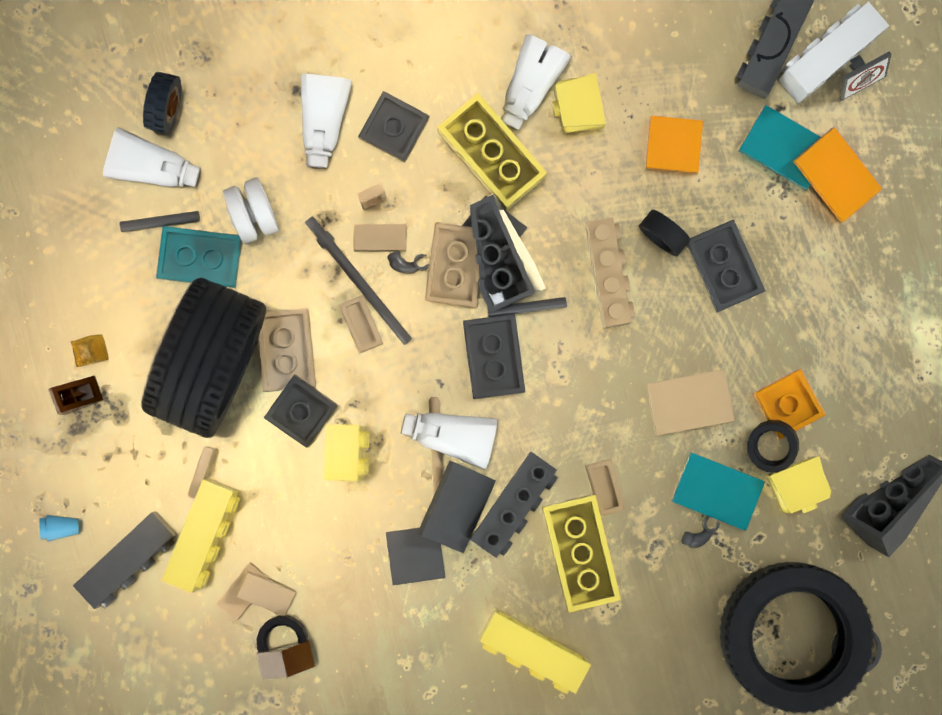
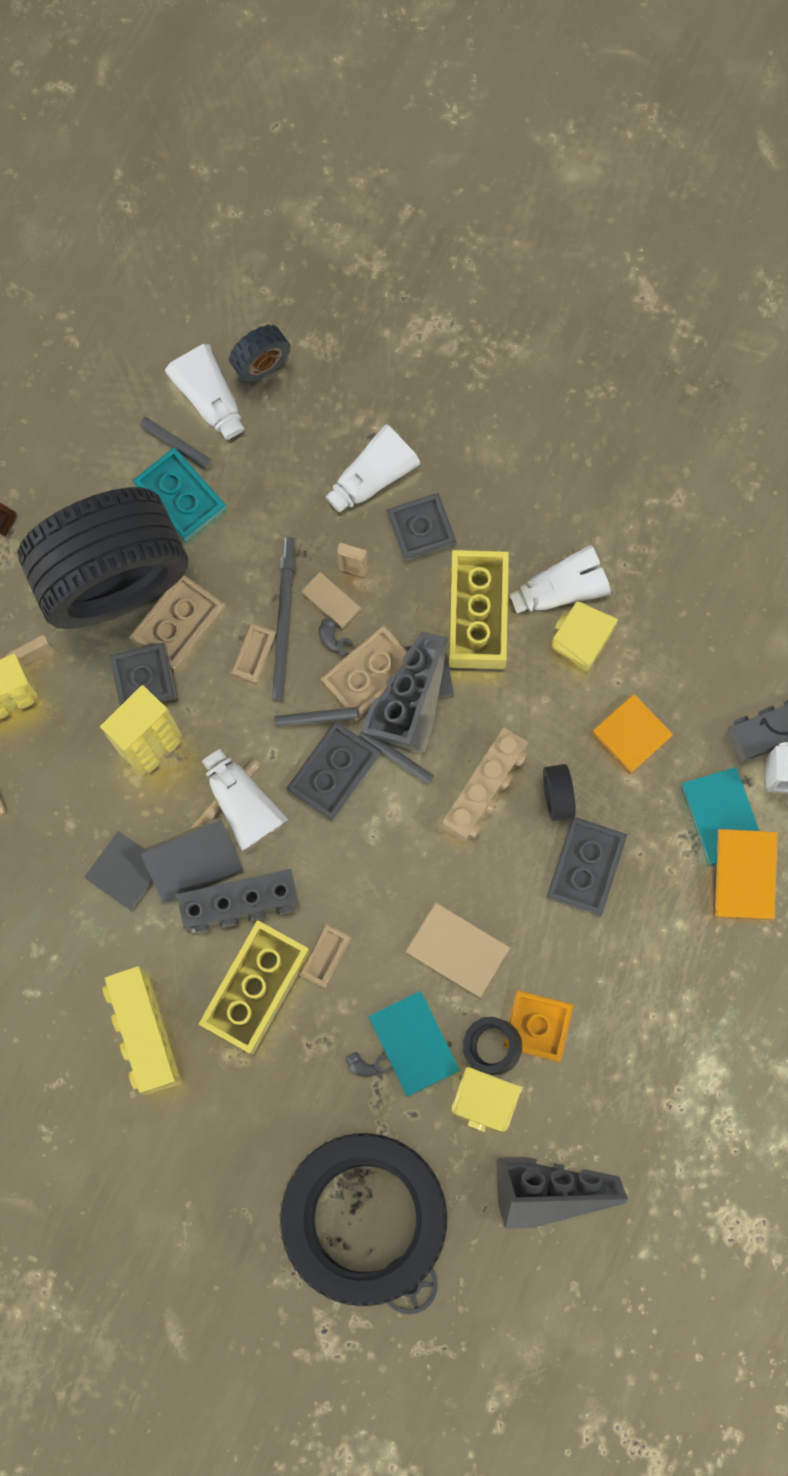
camera: 50 degrees right, 10 degrees down
clear yellow slope [71,334,108,367] -> none
white wheel [223,177,279,245] -> none
none -> dark grey piece [274,707,360,727]

